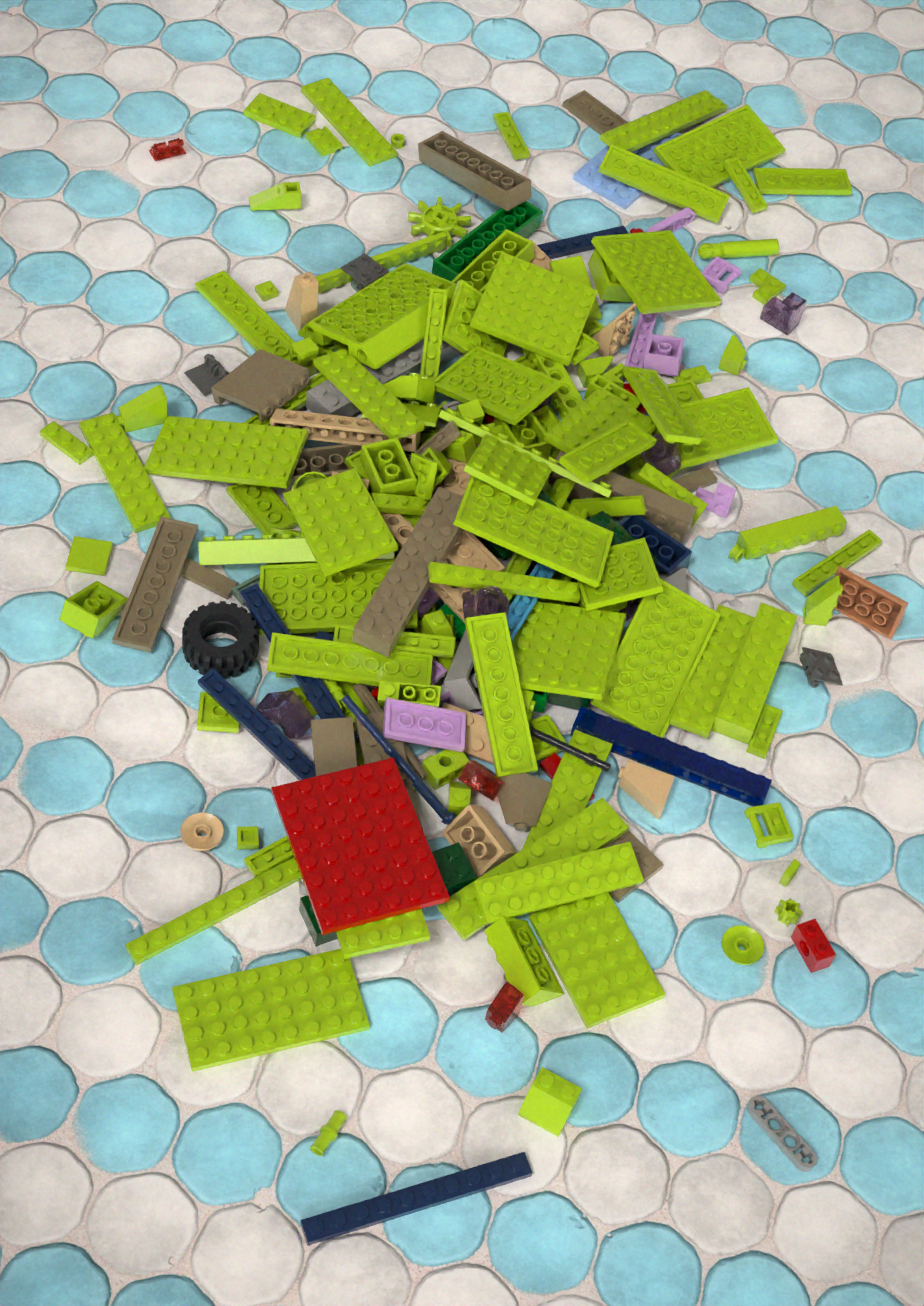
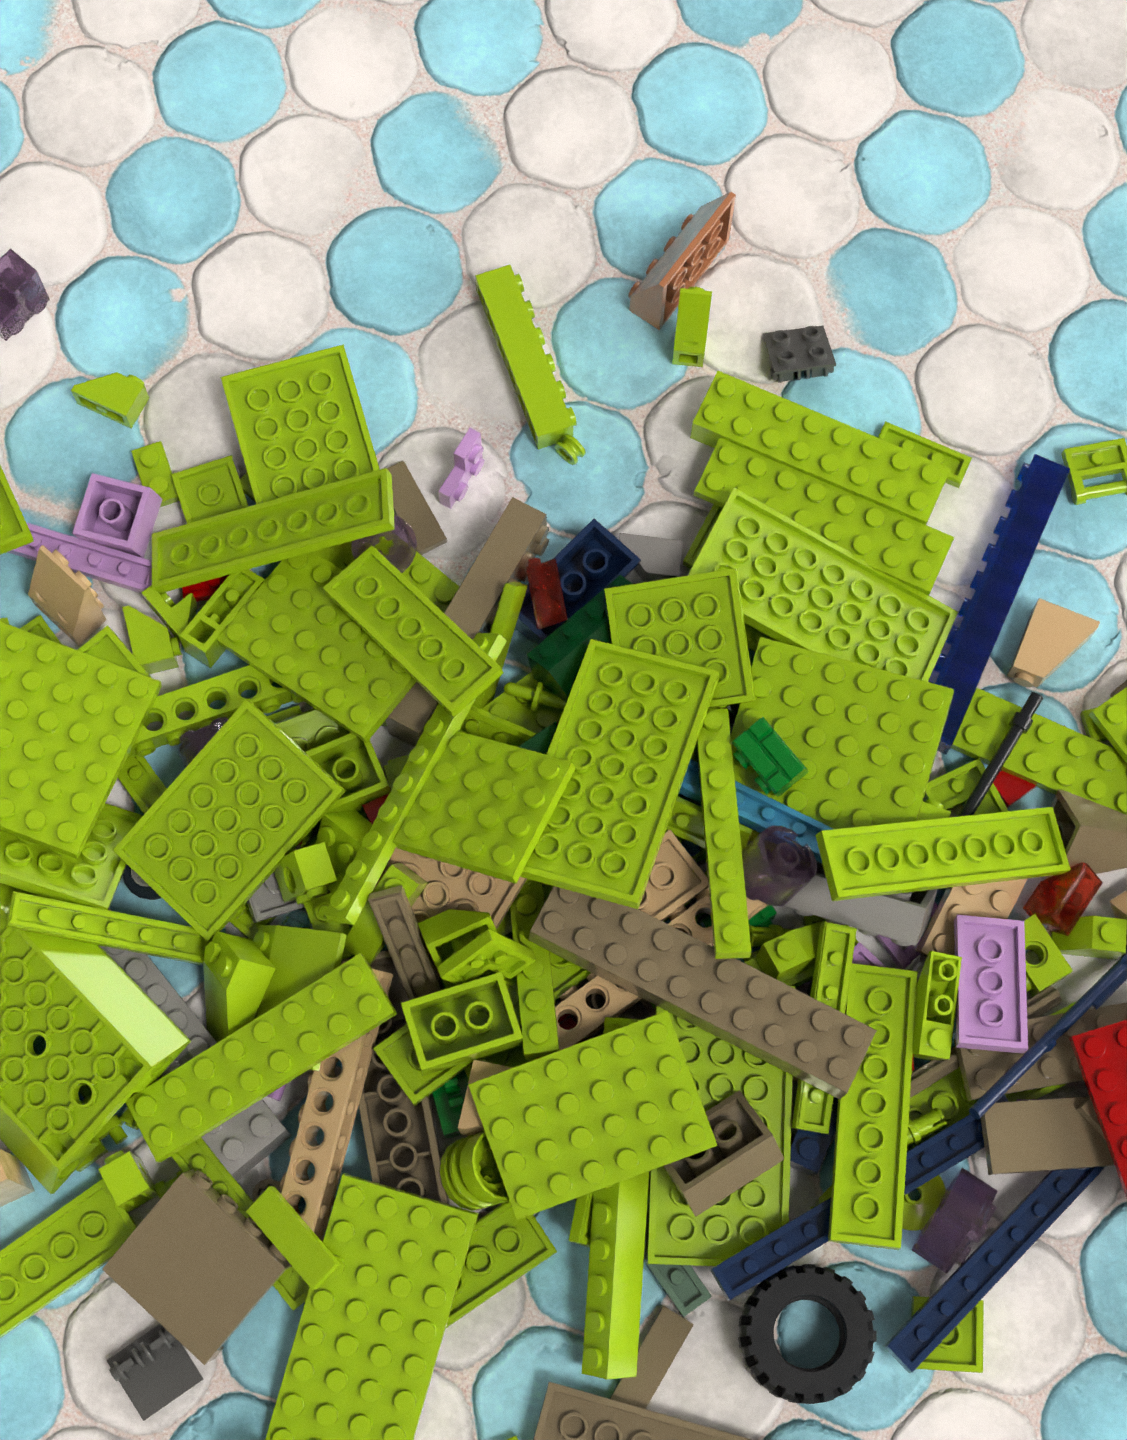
camera: 80 degrees left, 20 degrees up
lime brick [634,463,708,528] -> none
lime plate [792,529,882,596] -> none
none -> lime tile [246,1186,341,1289]
none -> clear red hinge [526,558,568,630]
none -> dark tan slope [663,1090,784,1216]
none -> green brick [732,717,809,797]

